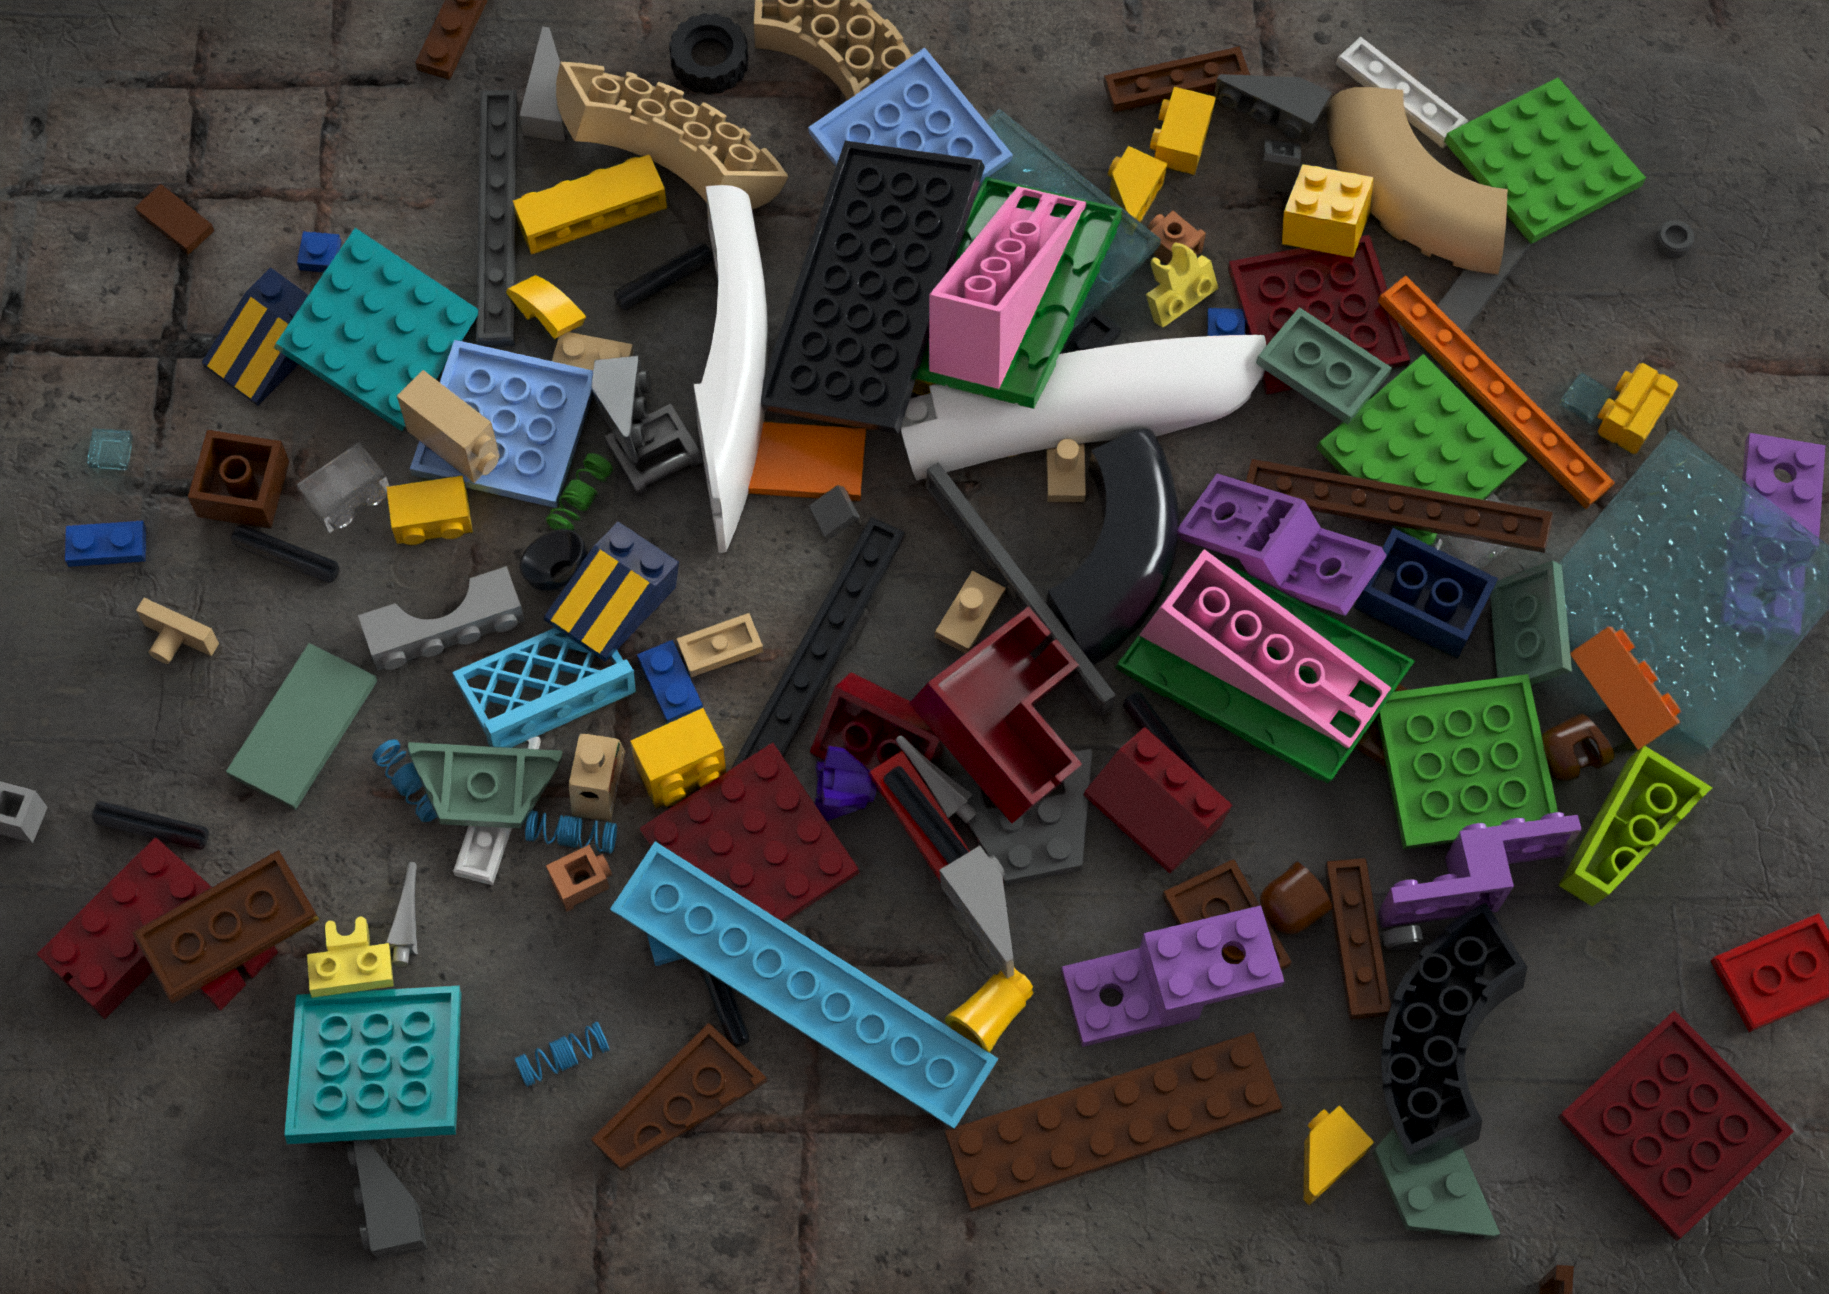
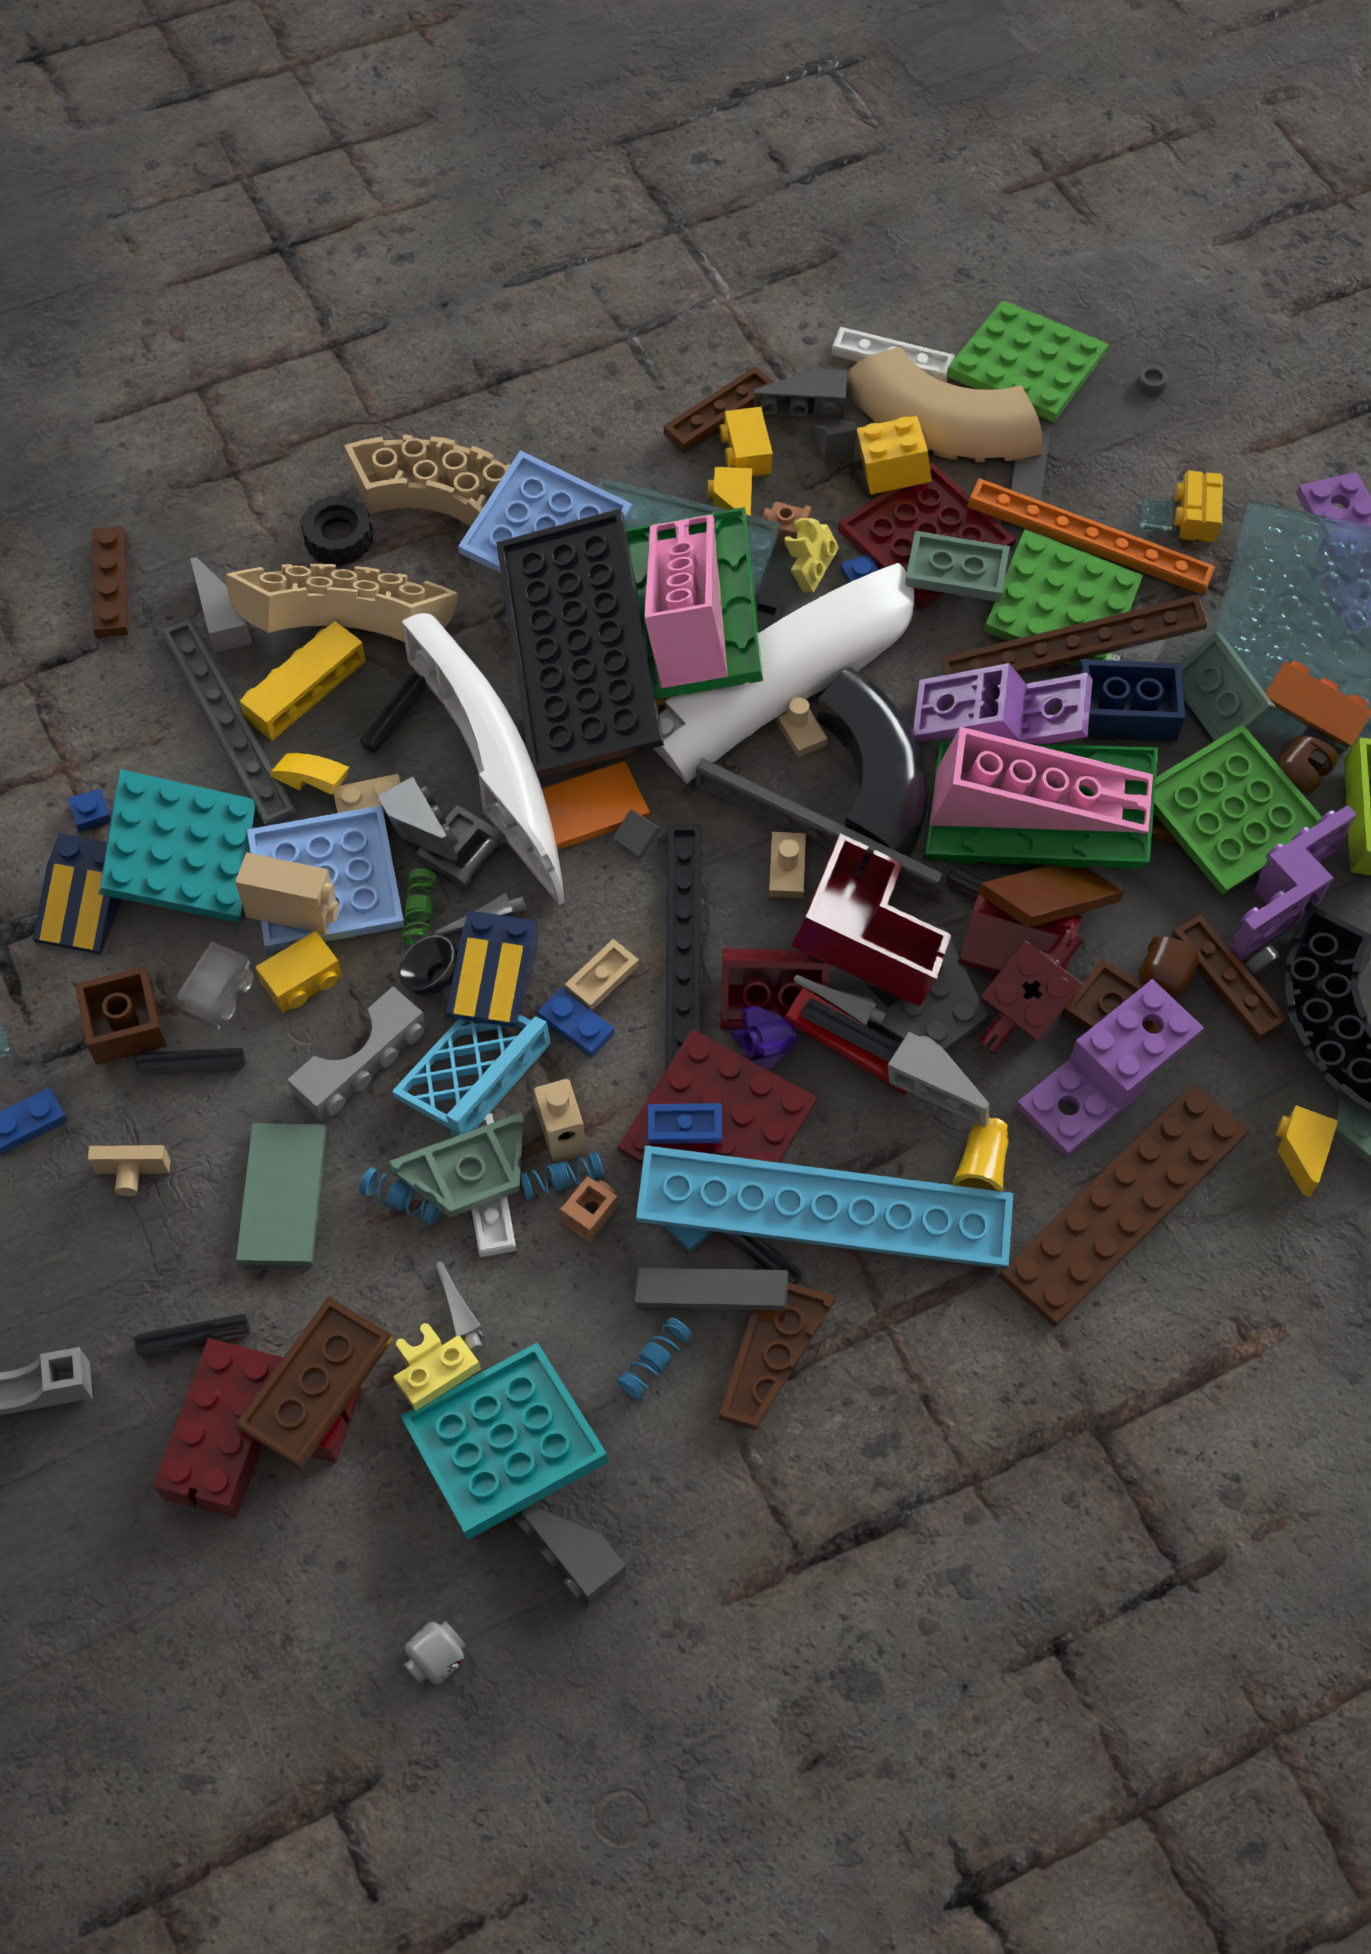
camera: 25 degrees left, 5 degrees down
yellow brick [630,708,726,809] -> none
none -> light grey head [404,1622,466,1685]
none -> light grey piece [434,893,527,936]
none -> dark grey tile [635,1268,789,1311]
none -> blue plate [648,1103,722,1144]
none -> dark red brick [977,928,1084,1055]
none -> reddish brown tile [978,865,1124,928]

